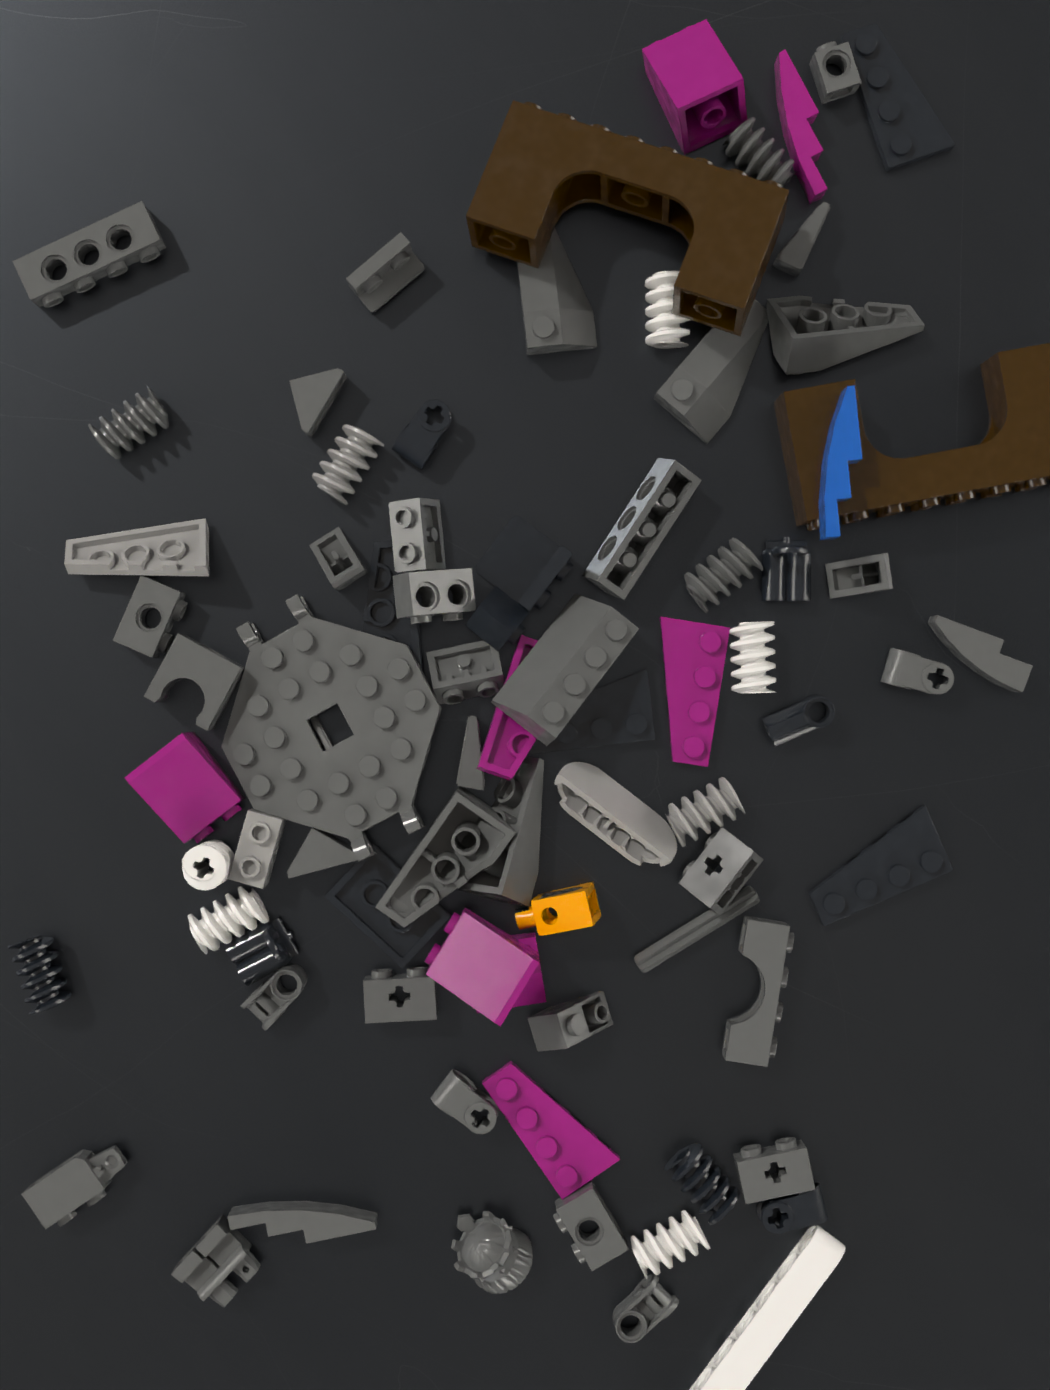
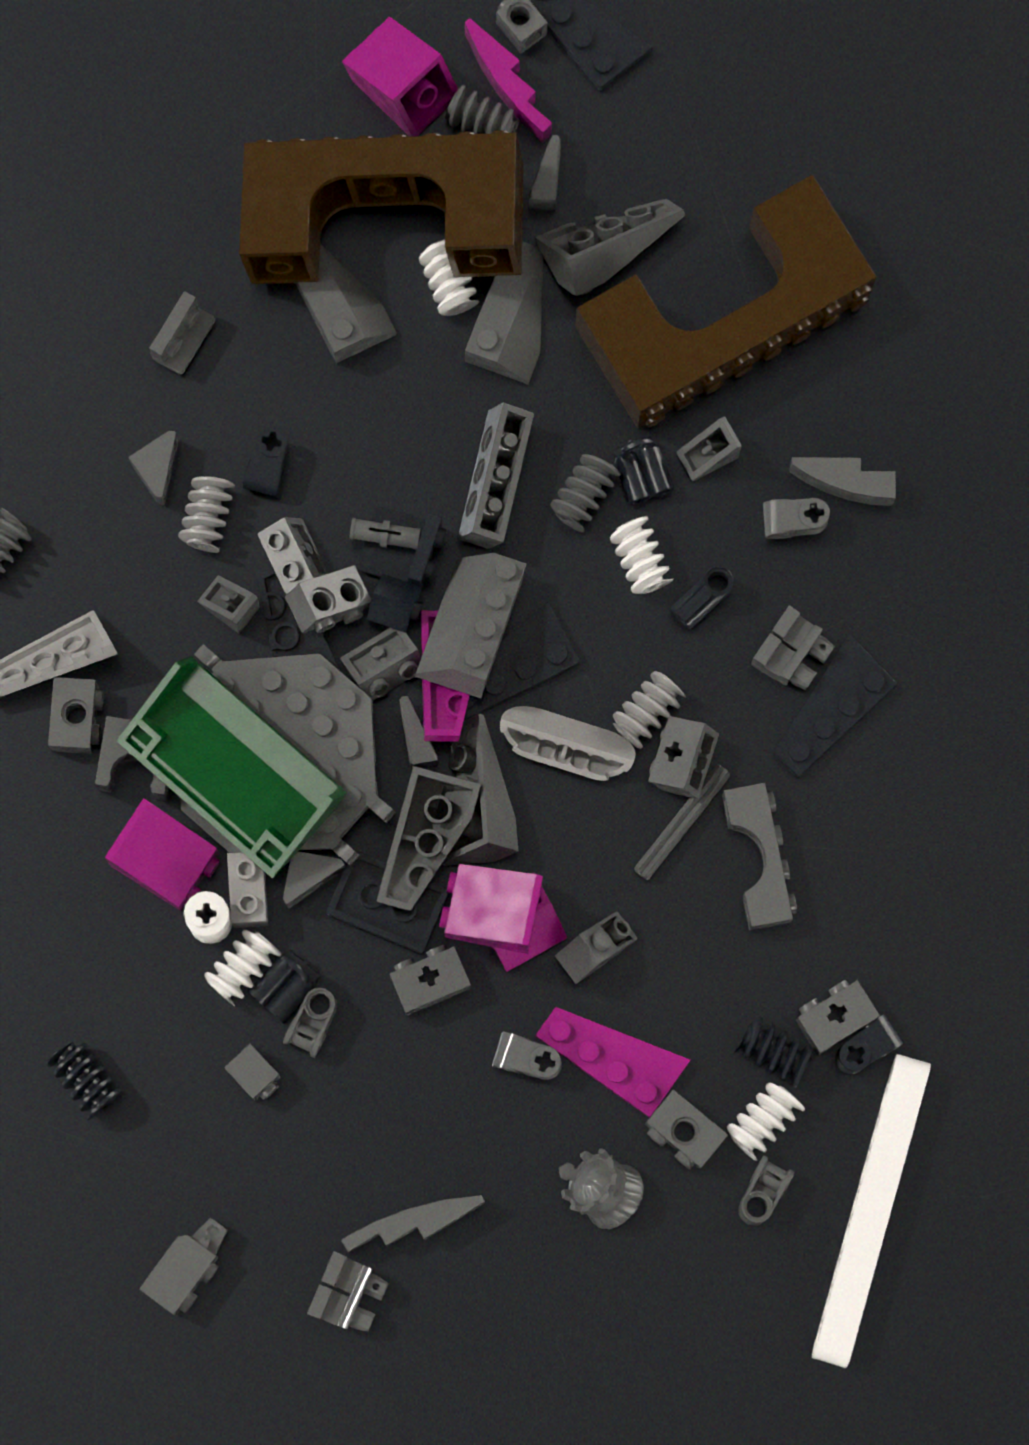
camera: 20 degrees left, 10 degrees down
light orange torso [515,881,601,936] -> none
magenta wing [660,616,730,767] -> none
blue slope [818,385,863,540] -> none
none -> dark green slope [116,656,347,878]
none -> dark grey brick [224,1044,281,1101]
none -> dark grey pin [349,518,421,550]
none -> dark grey hips [751,605,835,690]

